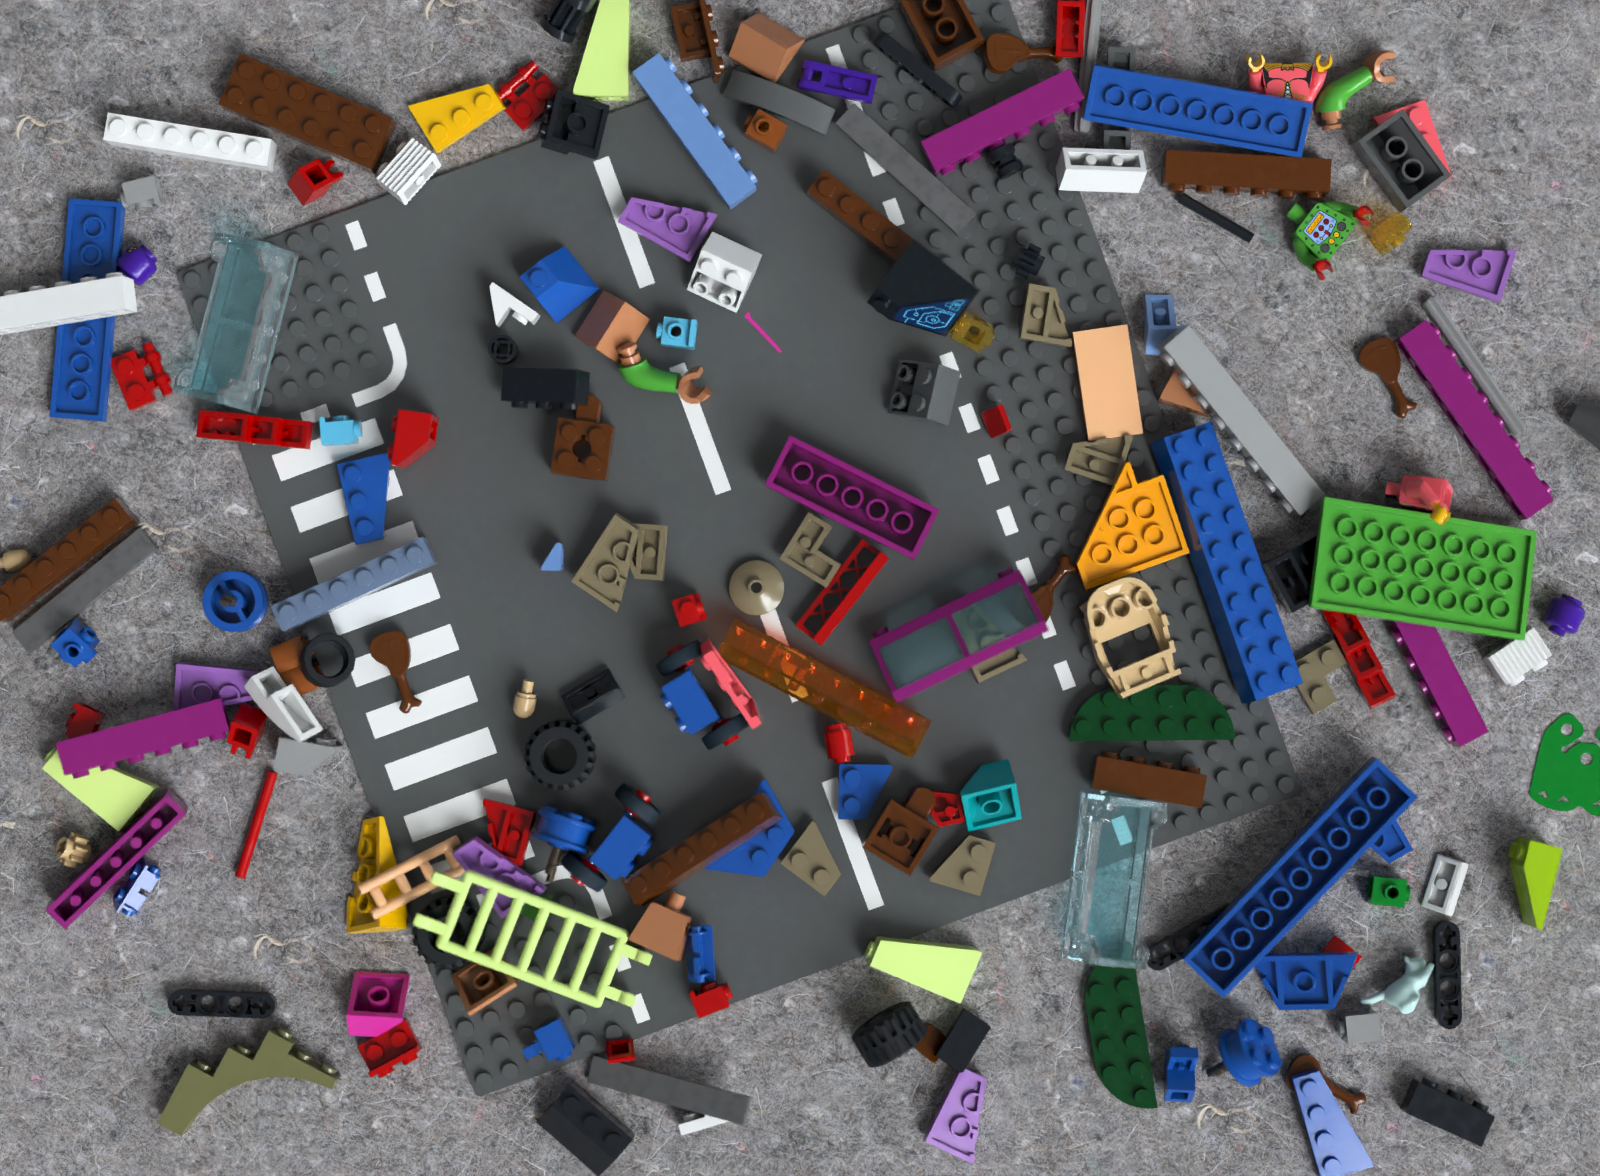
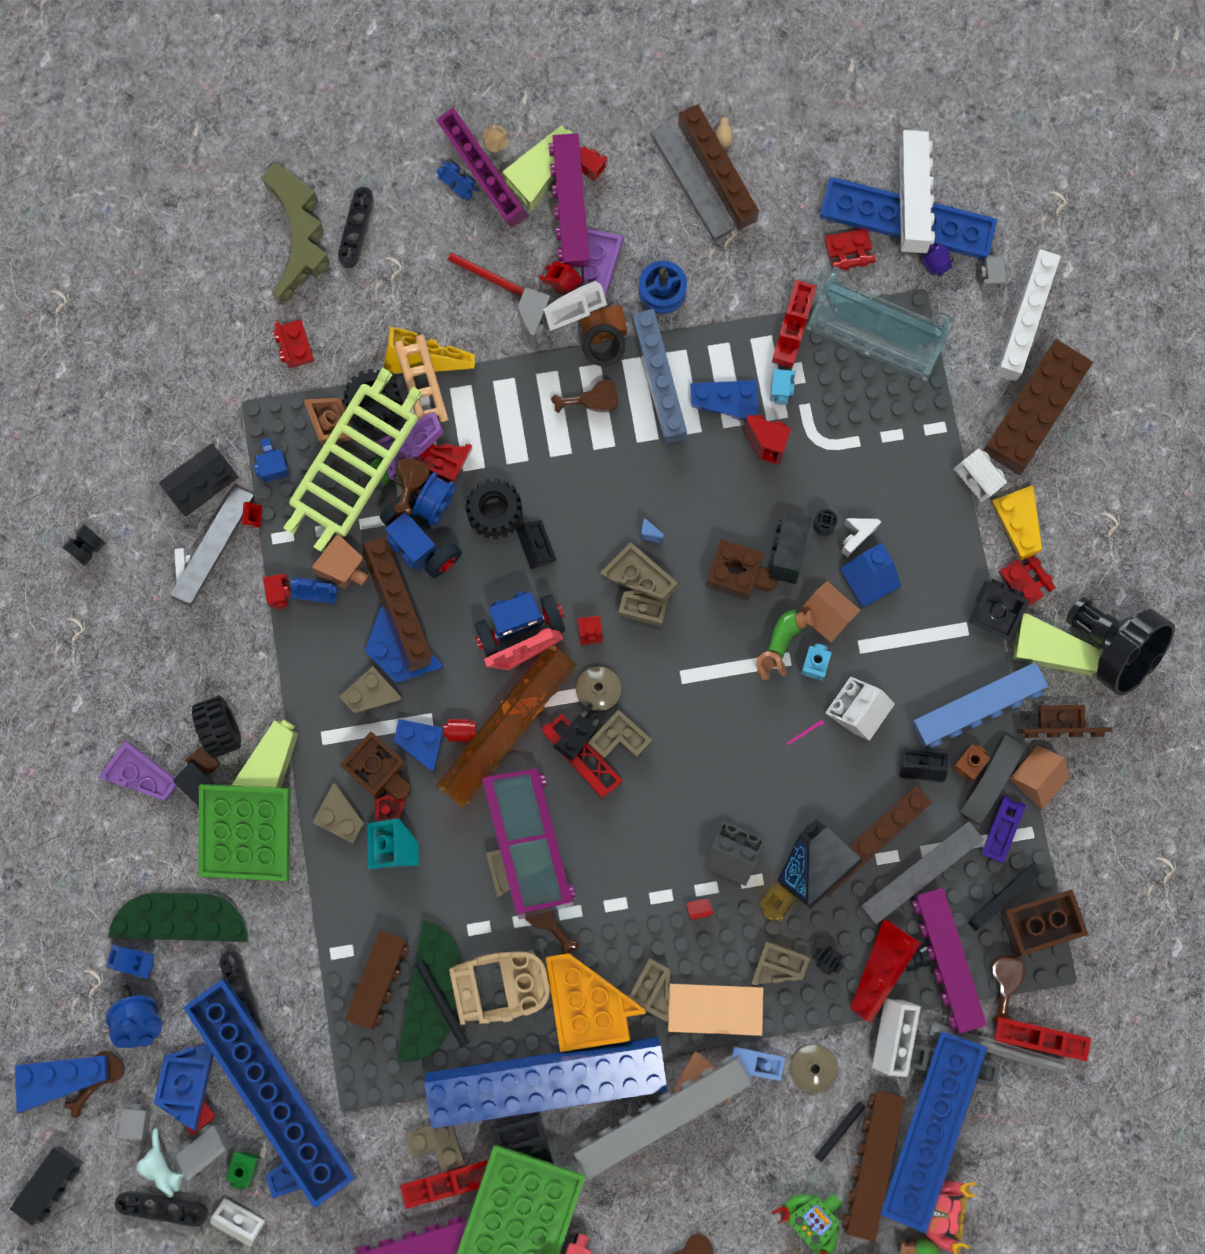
camera: 100 degrees right, 10 degrees down
blue brick [50,618,100,668] -> none
red brick [287,158,344,206] -> none
dark pink slope [347,971,410,1037] -> none
tan cylinder [513,679,537,718] -> none
medium lavender wing [618,197,717,263] -> none
magenta brick [765,436,939,561] -> none
windscreen [1060,792,1167,970] -> none
none -> light grey slope [176,1123,235,1181]
none -> bright green plate [198,784,291,881]
none -> reddish brown piece [393,458,429,515]
none -> black bar [415,960,469,1047]
none -> black hinge [553,703,604,761]
none -> dark tan dish [790,1045,838,1093]
none -> red wing [850,918,921,1023]
none -> black slope [899,749,948,782]

